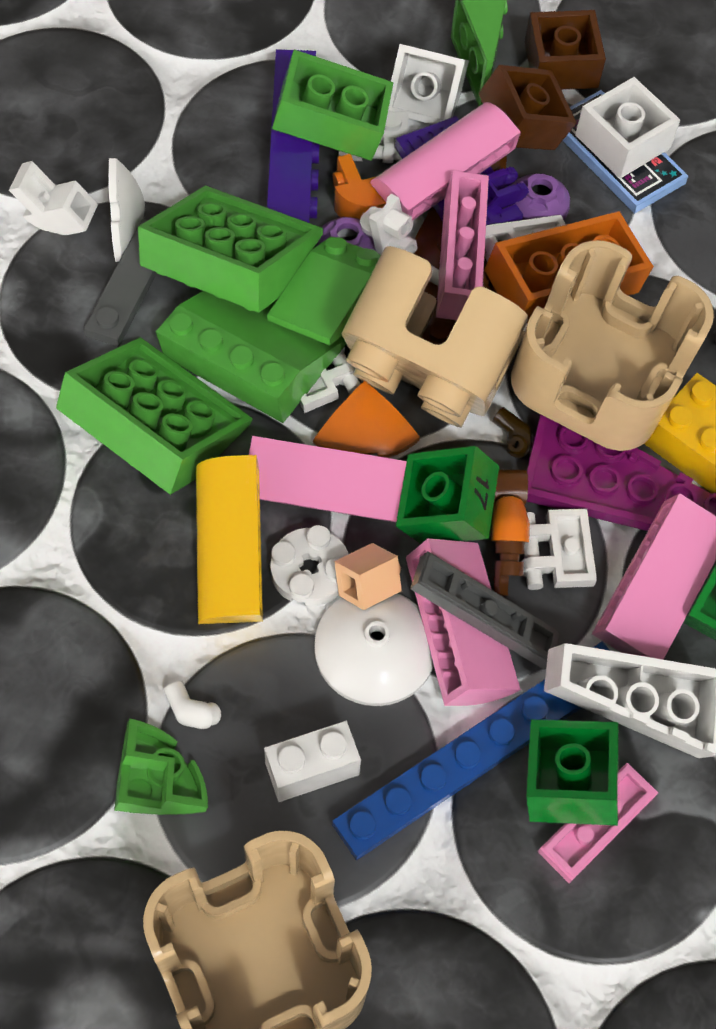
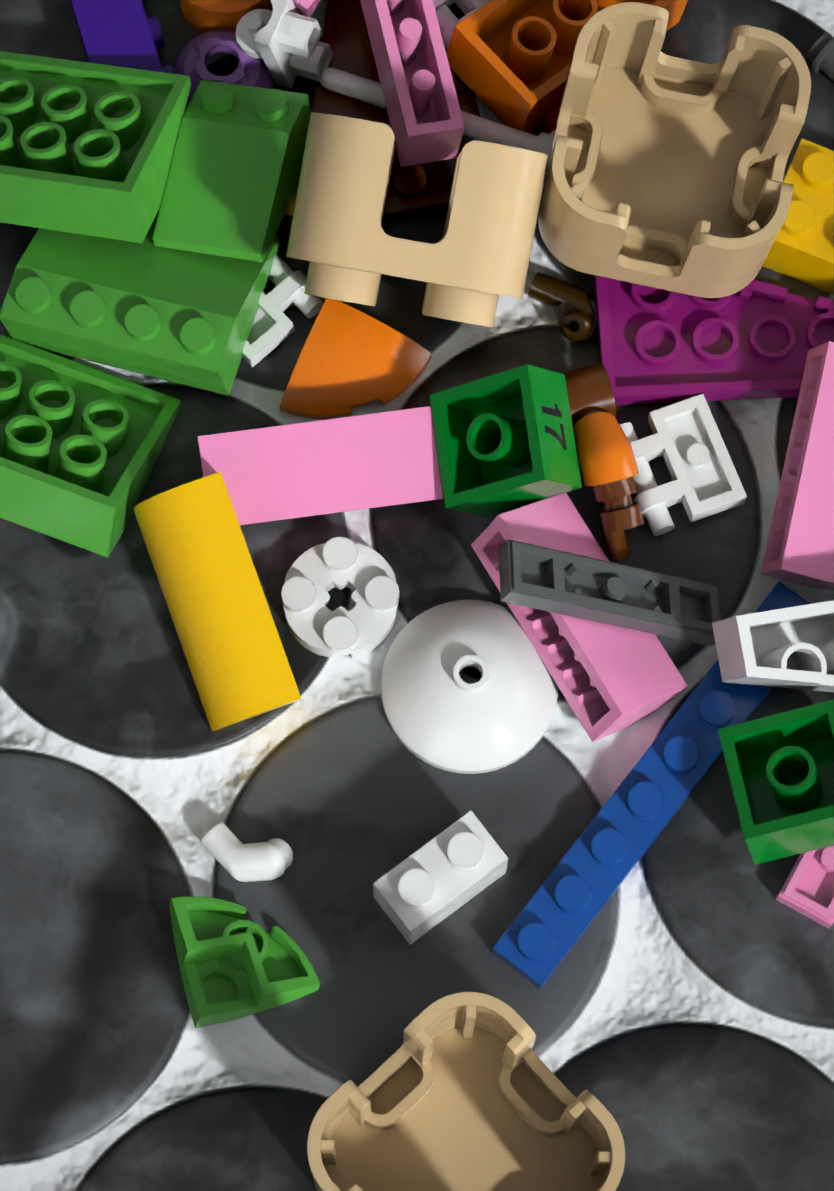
camera: 15 degrees left, 10 degrees up
light nougat brick [334,543,402,610] -> none

